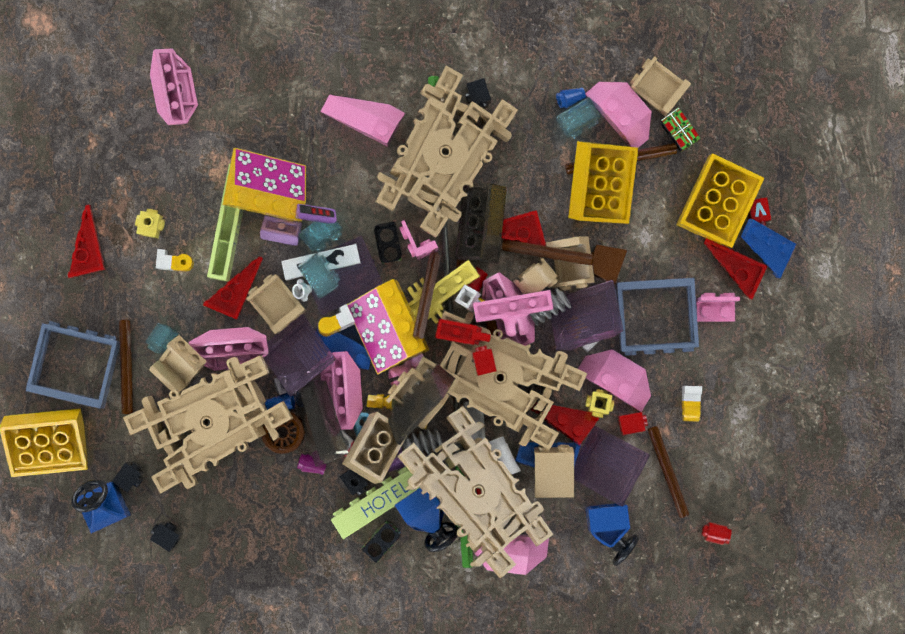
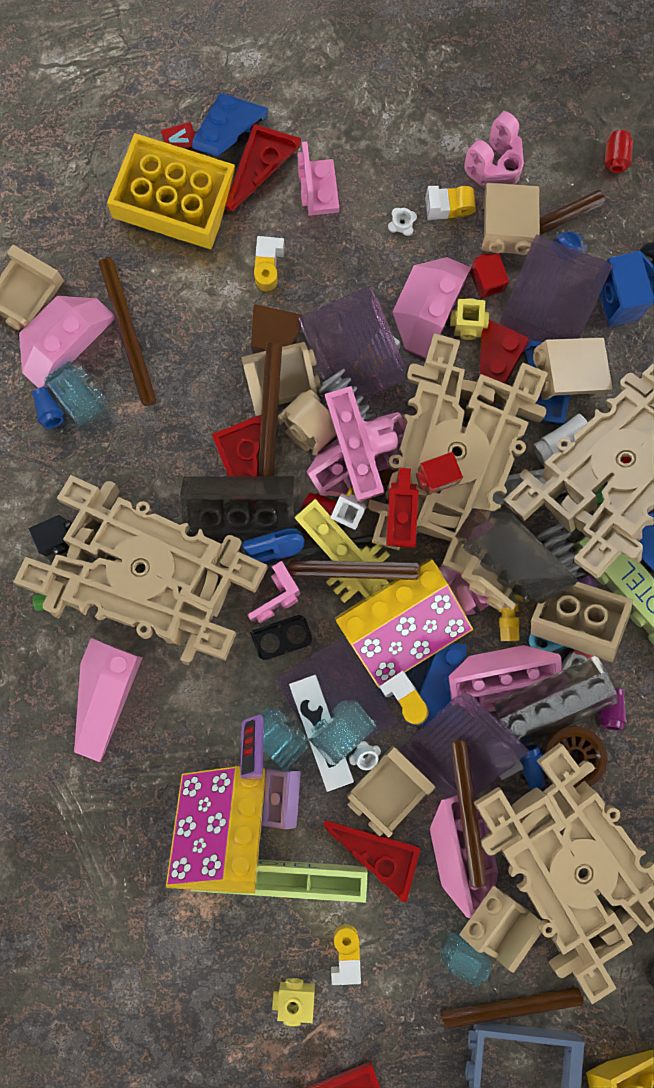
camera: 105 degrees left, 5 degrees down
bright pink wedge [150,49,198,125] -> none
black brick [339,469,369,496] -> none
yellow slope [568,141,638,224] -> none
sand blue window [615,278,699,356] -> none
piece [659,107,700,152] -> none
none -> blue arm [243,528,305,564]
none -> leg [254,236,285,292]
none -> white plate [388,208,417,236]
none -> reddish brown axle [451,740,487,888]
none -> bright pink piece [464,111,524,189]
none -> tan panel [482,183,540,255]
none -> blue arm [551,231,588,260]

